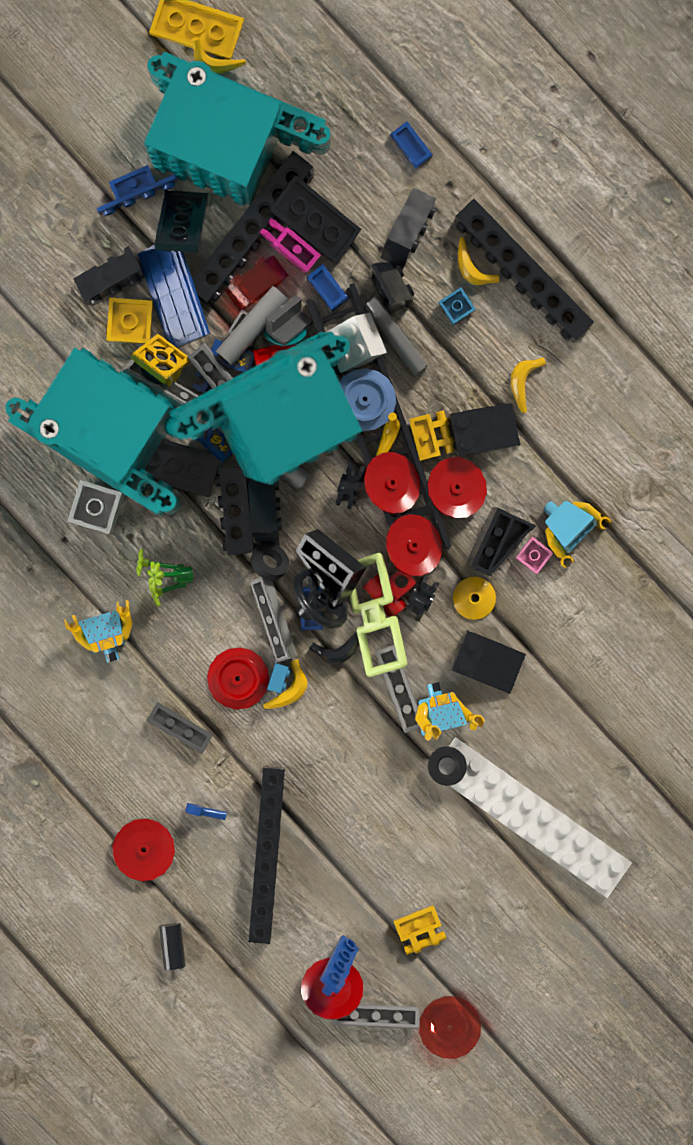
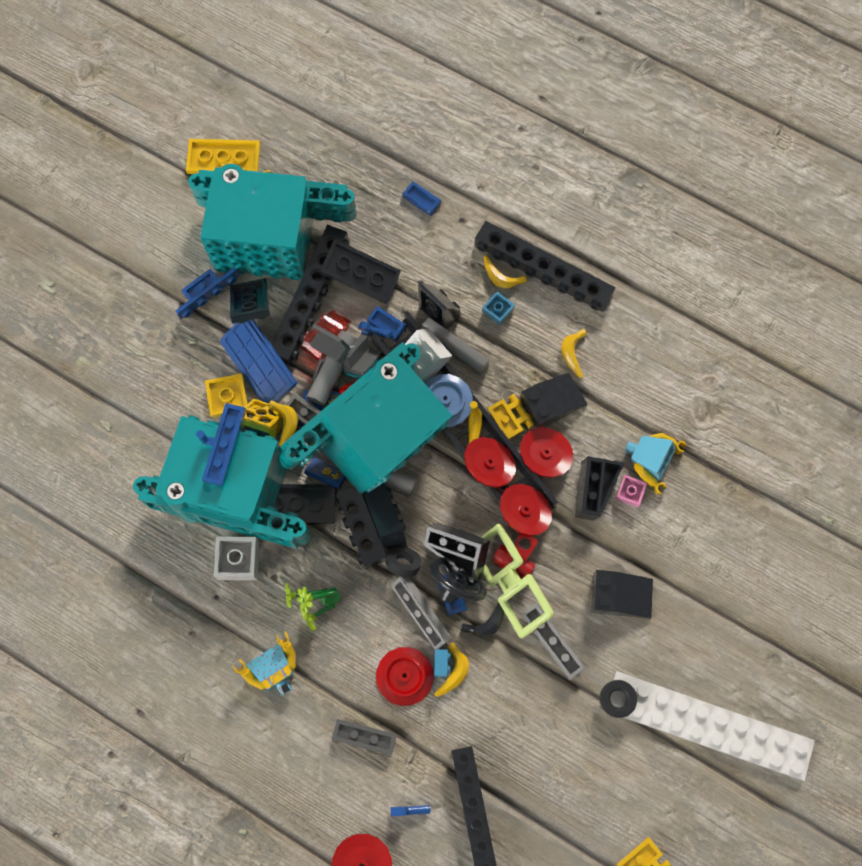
camera: 10 degrees left, 15 degrees down
black wedge [73,246,145,306] -> none
dark pink hinge [260,218,320,273] -> none
black pin [335,462,365,510] -> none
black wedge [380,187,437,269] -> none
black pin [404,576,439,621] -> none
torso [415,682,485,740] -> none
yellow dish [453,577,496,620] -> none
none -> blue plate [196,403,246,487]
none -> yellow piece [268,400,298,447]
none -> dark grey panel [310,324,351,364]
none -> blue bar [358,321,393,338]

